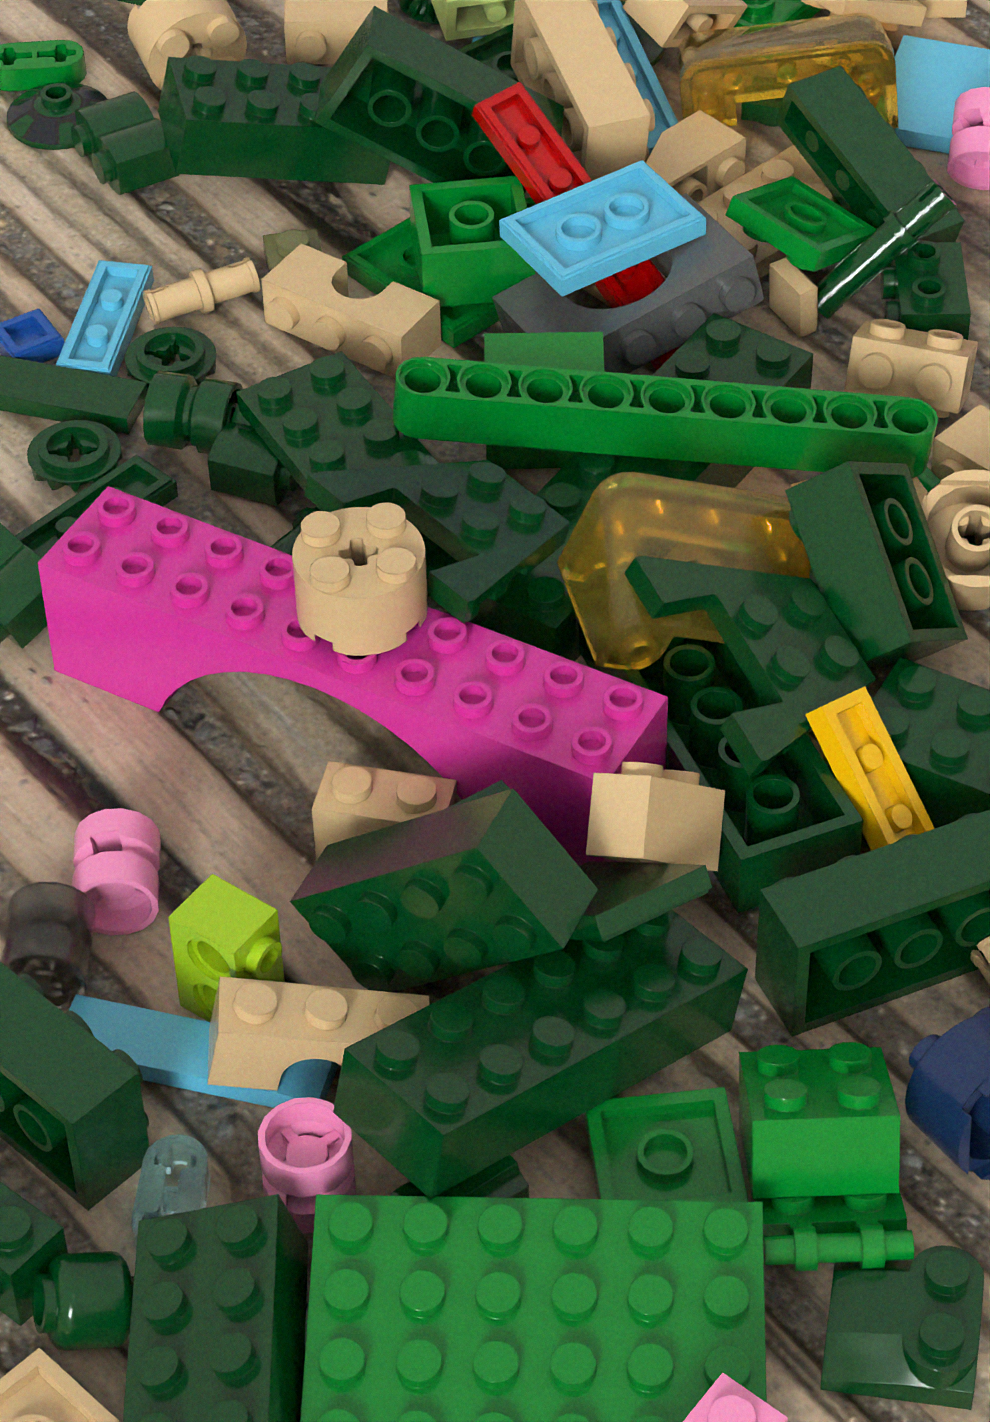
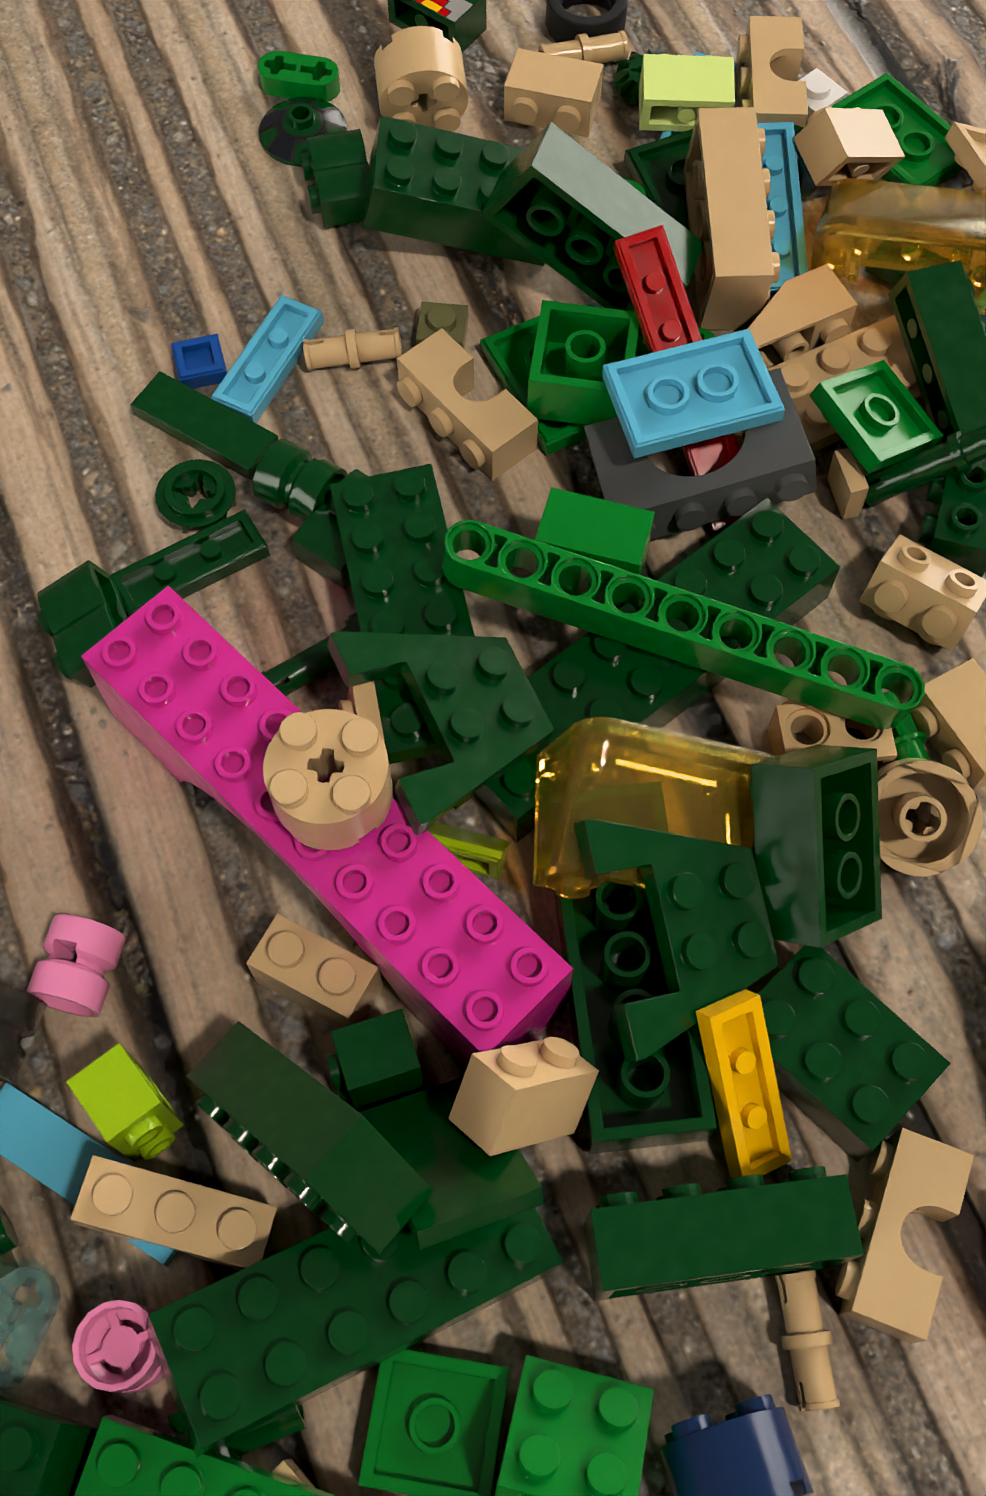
camera: 15 degrees right, 20 degrees up
dark green gear [125,326,216,388] -> none

